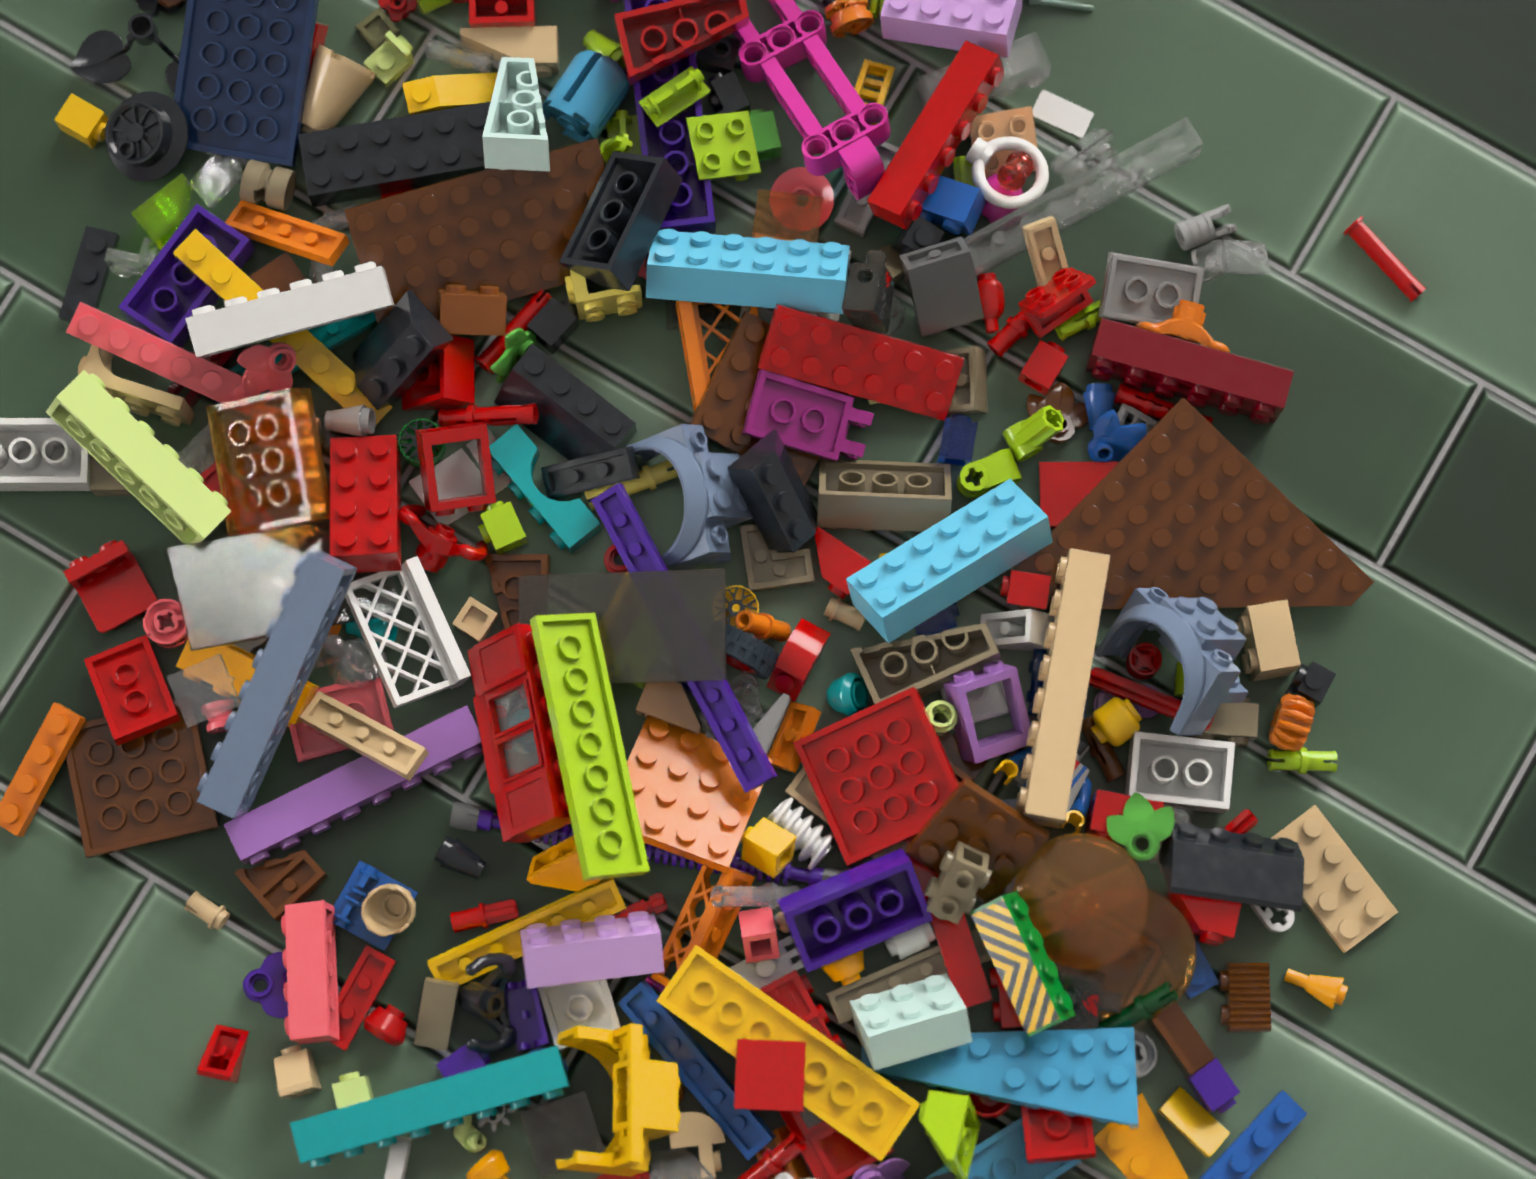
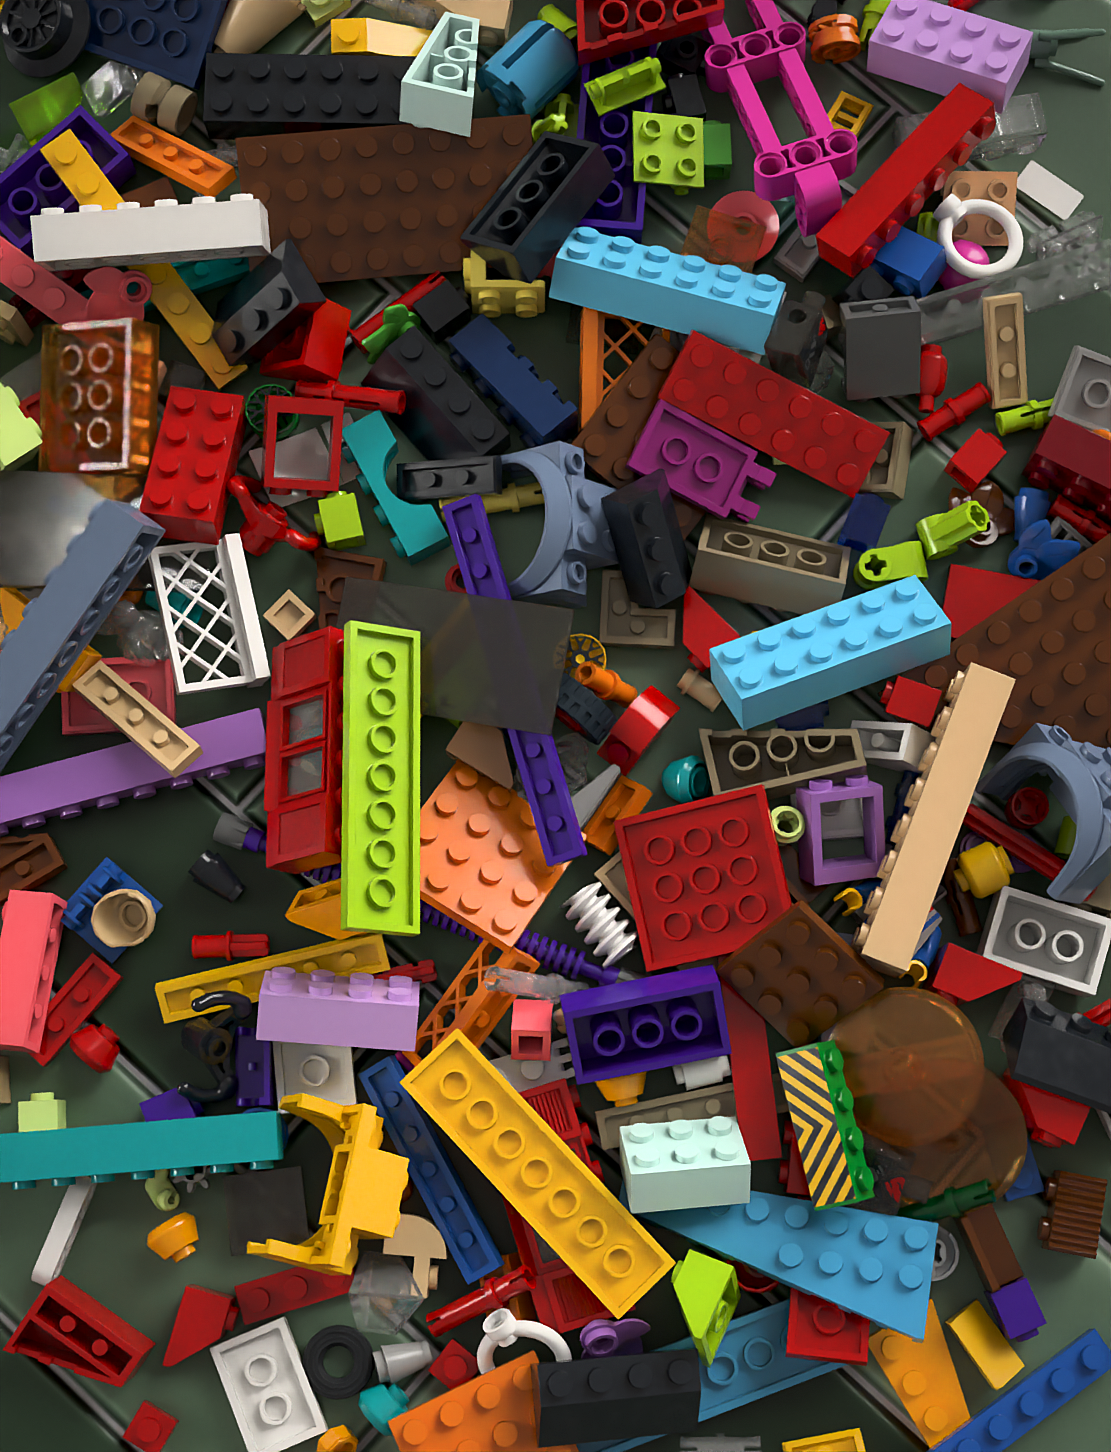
camera: 15 degrees right, 0 degrees up
light grey cone [325,405,376,437] -> none
dark tan tile [414,977,460,1051] -> none
dark orange brick [437,284,507,336] -> none
red tile [734,1039,806,1112] -> none
yellow brick [741,817,797,878] -> none
dark tan brick [925,841,992,924] -> none
clear red bush [997,151,1034,191] -> none
red bracket [1018,267,1096,338] -> none
bright green plate [1107,792,1175,861] -> none
none -> dark blue wedge [448,313,578,449]

